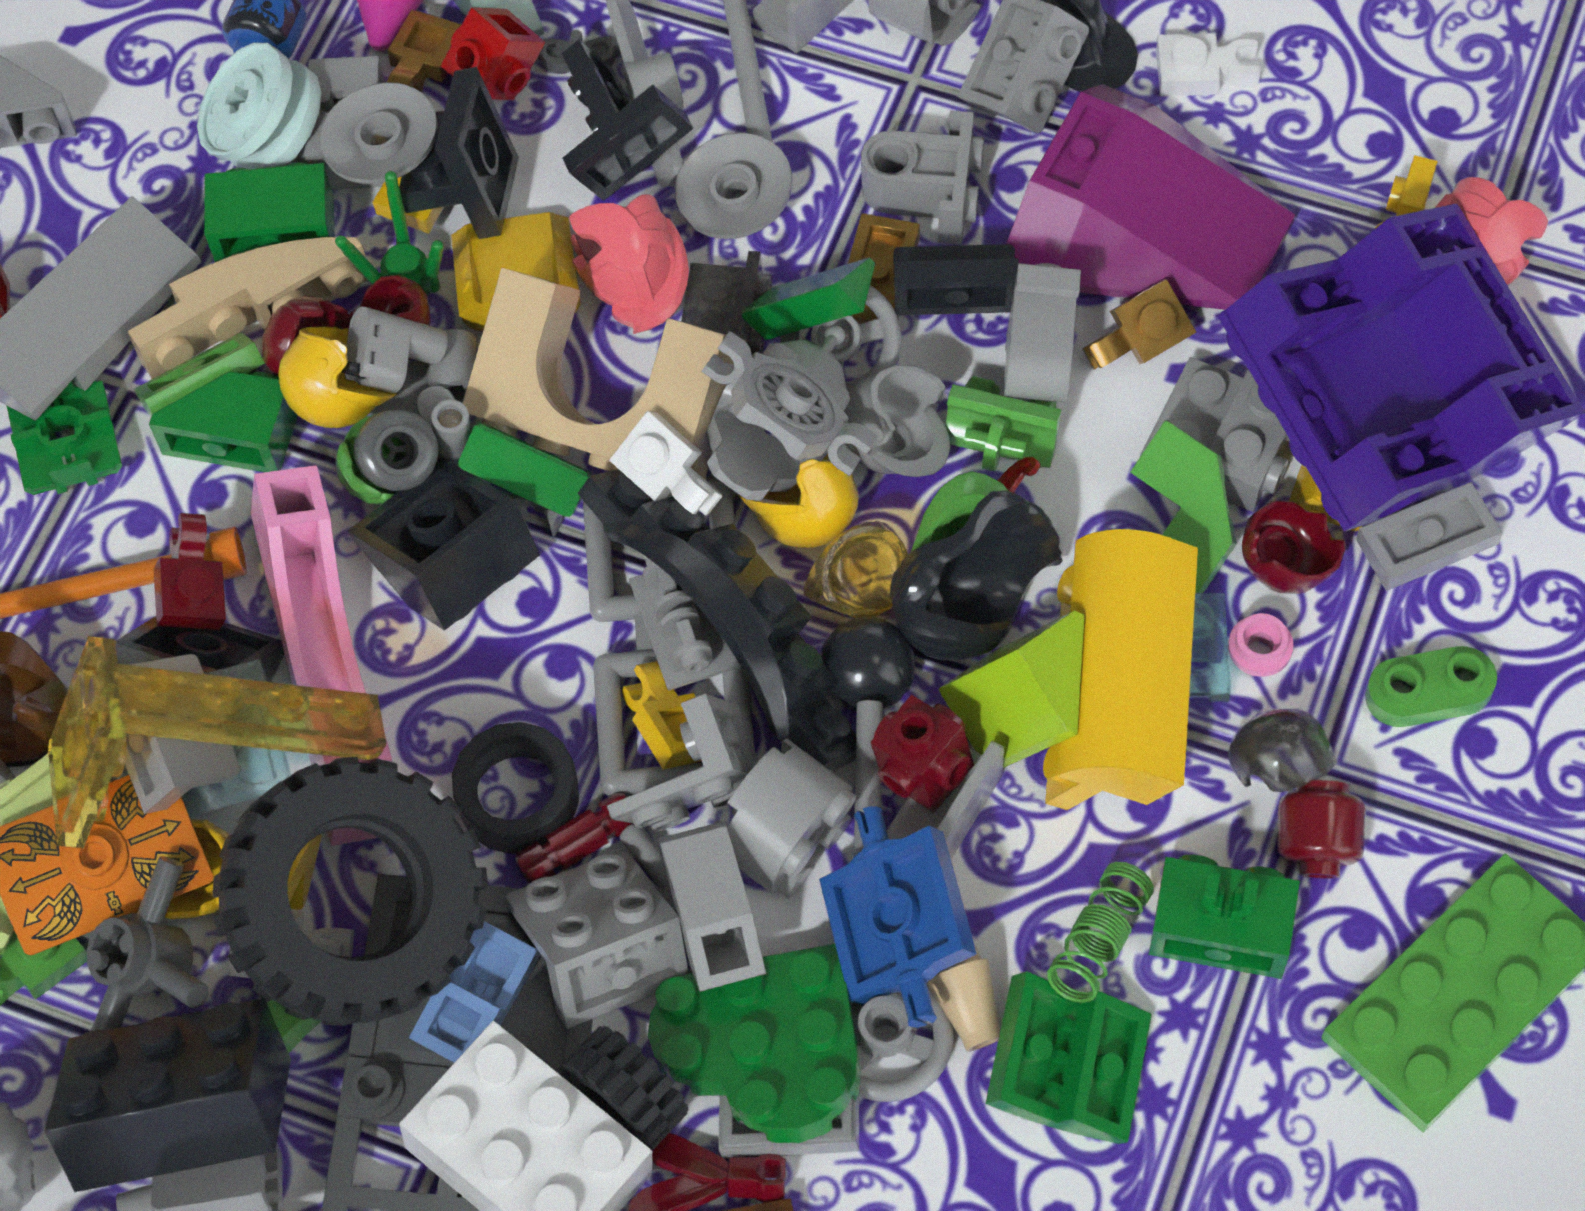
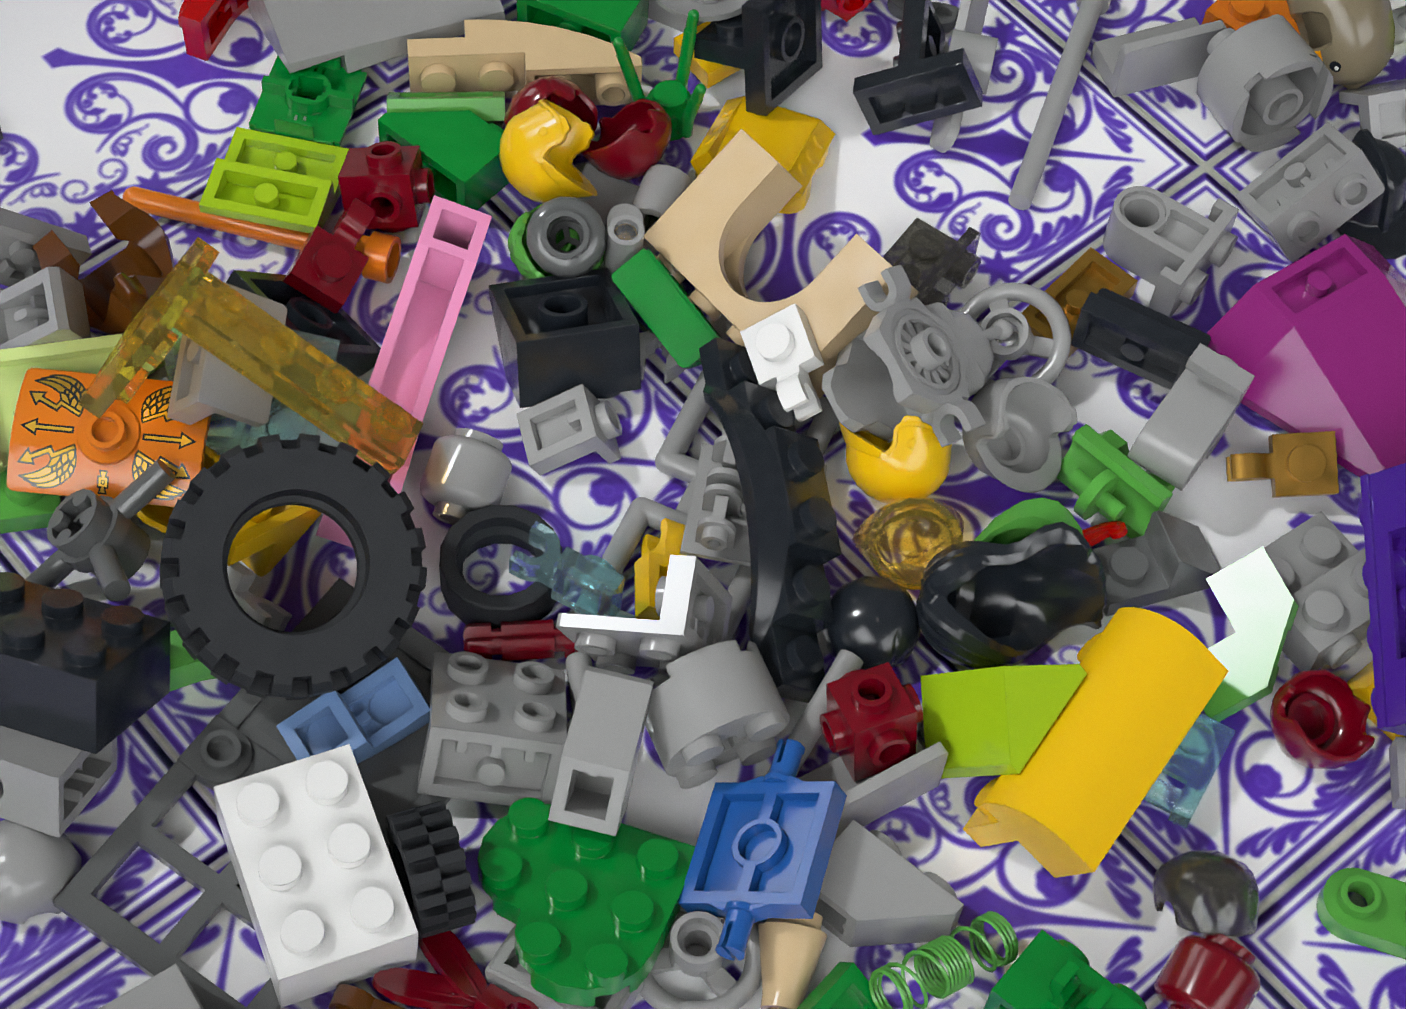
camera: 20 degrees right, 5 degrees down
light grey piece [341,306,448,394] -> none
coral helmet [569,194,689,334] -> none
light grey dish [675,133,793,239] -> none
green slope [741,257,875,340] -> none
bright pink plate [1228,613,1293,677] -> none
none -> lime slope [199,127,349,233]
none -> dark red brick [338,141,435,233]
none -> light grey head [420,428,512,525]
none -> clear light blue plate [509,521,625,617]
none -> light grey bracket [516,384,622,476]
none -> light grey slope [815,819,964,947]
none -> dark grey slope [1093,510,1220,617]

